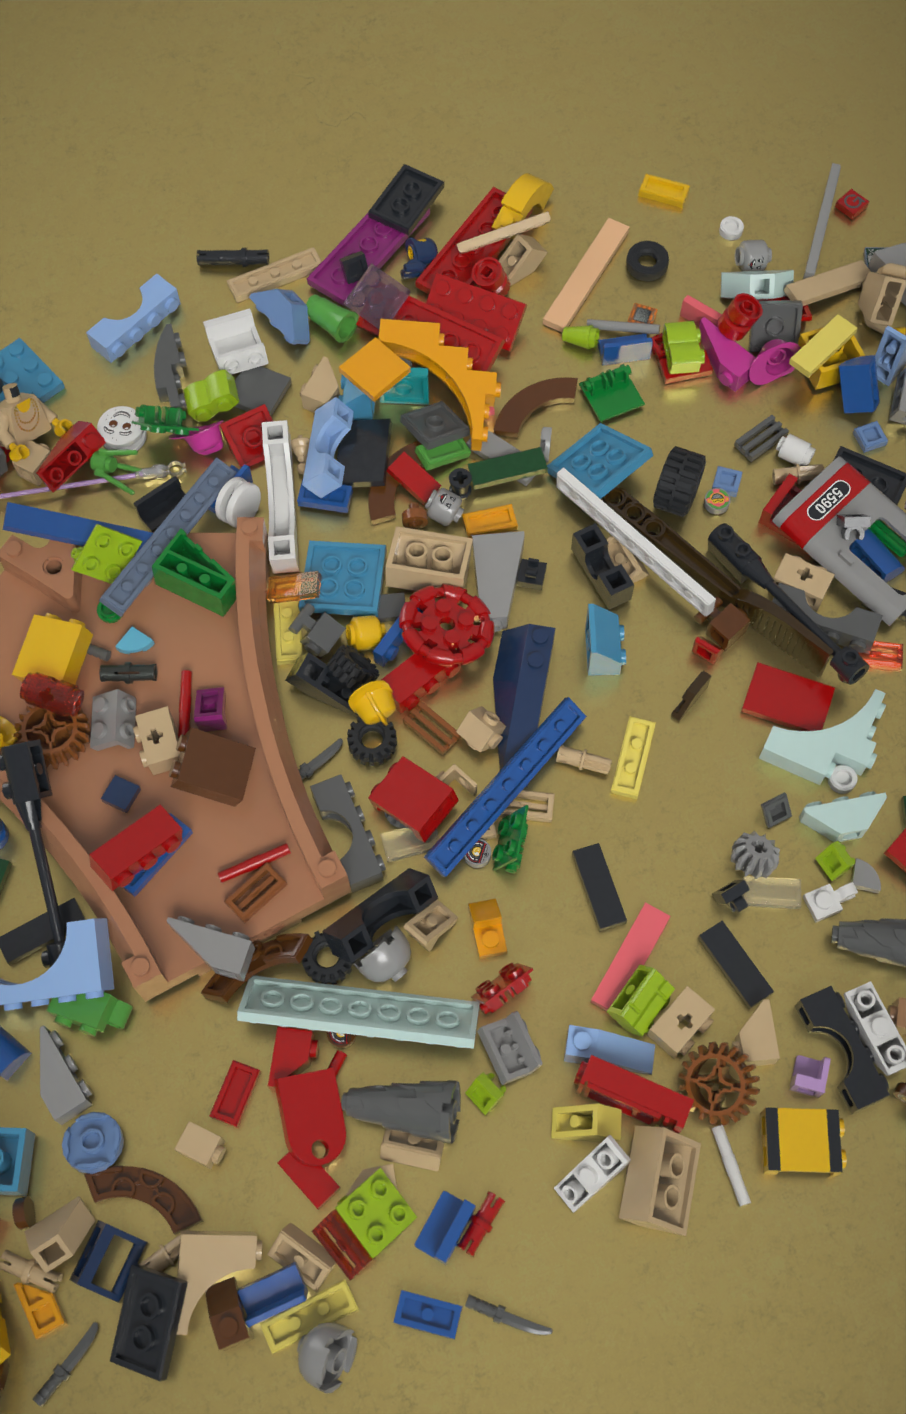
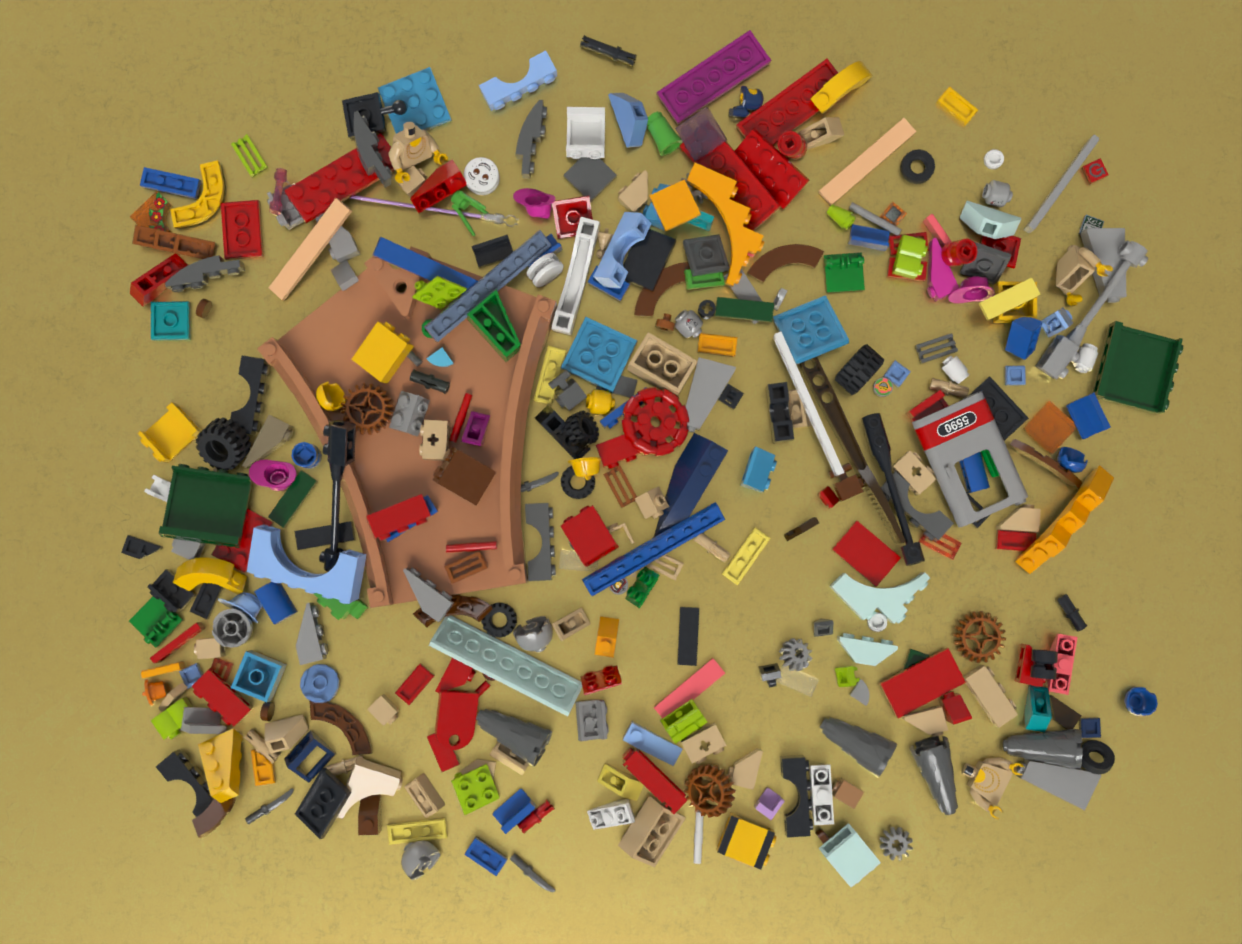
camera: 20 degrees right, 20 degrees up
clear red piece [20,672,84,717] -> none
dark blue tile [101,775,141,813] -> none
green hinge [132,404,199,435] -> none
lime brick [183,370,239,422] -> none
tan tile [227,247,322,303] -> none
blue panel [237,1262,308,1327] -> none
clear orange tile [267,571,322,604] -> none
clear red tile [312,1209,375,1281] -> none
black arch [322,868,438,963] -> none
black tile [339,251,370,284] -> none
black tile [368,164,444,236] -> none
red tile [386,451,441,505] -> none
tan tile [457,211,551,254] -> none
lime tile [465,1072,506,1115] -> none
black tile [698,920,774,1009] -> none
tan tile [784,260,871,306] -> none
white plate [803,882,858,923] -> none
tile [836,514,871,540] -> none

